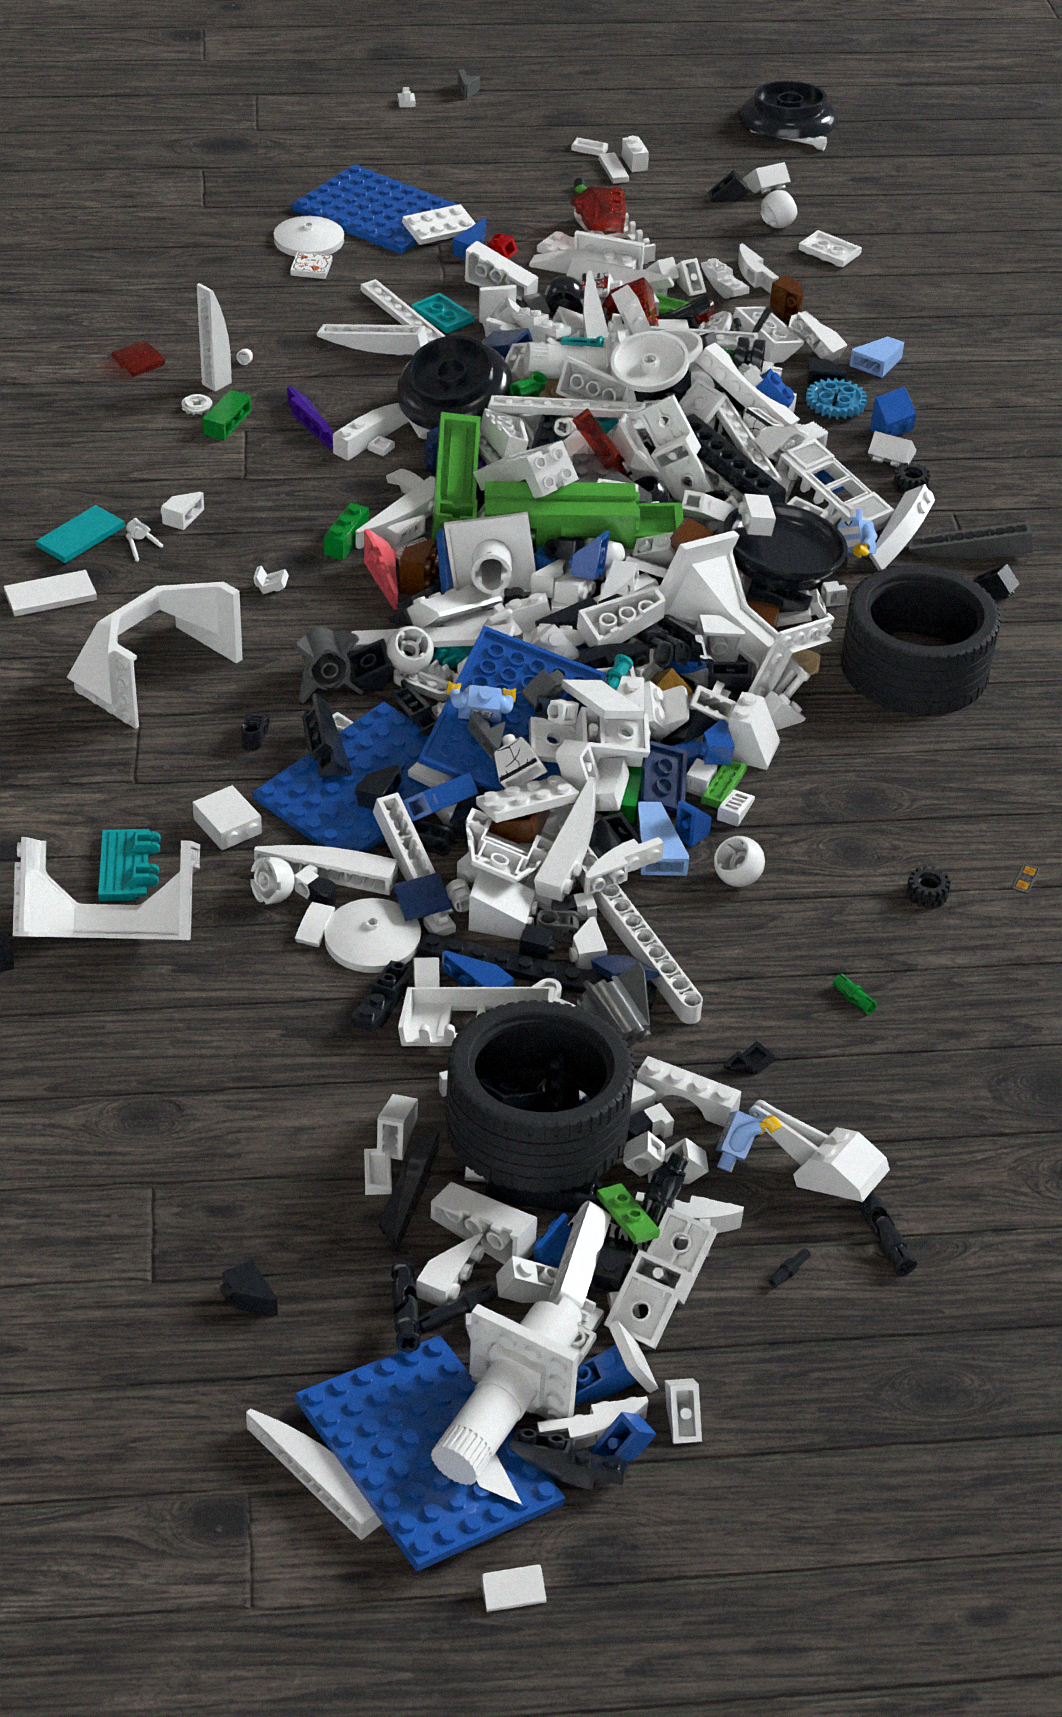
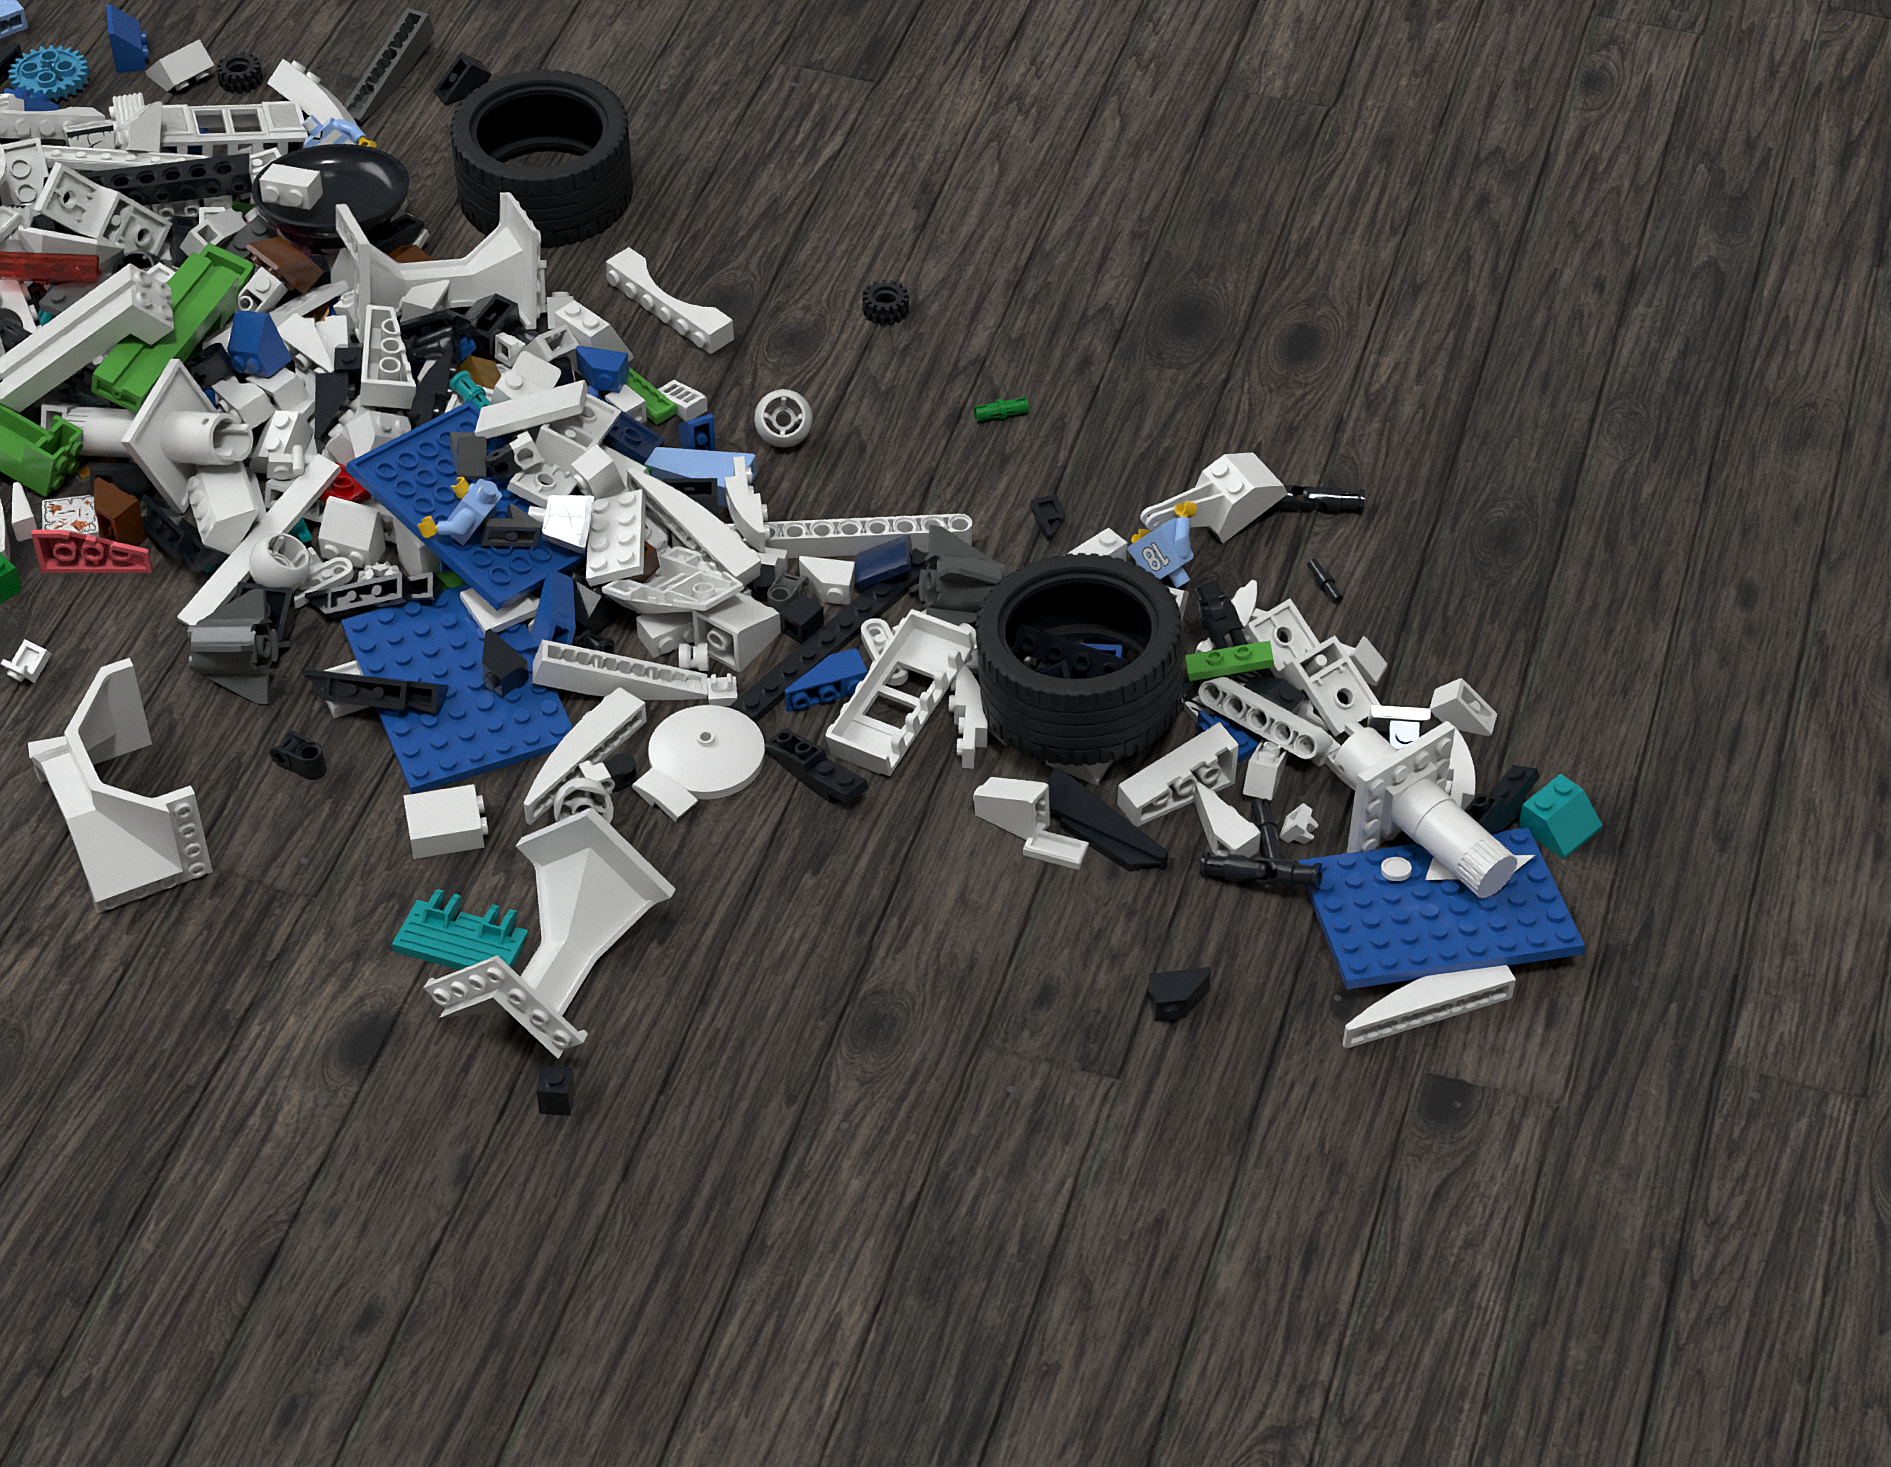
camera: 65 degrees left, 5 degrees up
dark blue slope [393,872,452,922] -> none
white slope [413,957,440,987] -> none
blue axle [436,529,453,595] -> none
white slope [481,1565,546,1612] -> none
blue slope [590,1412,656,1462] -> none
sticker [1012,863,1040,893] -> none
none -> white arch [606,247,734,354]
none -> white slope [1341,636,1387,686]
none -> white piece [1381,857,1412,881]
none -> teal slope [1518,774,1602,860]

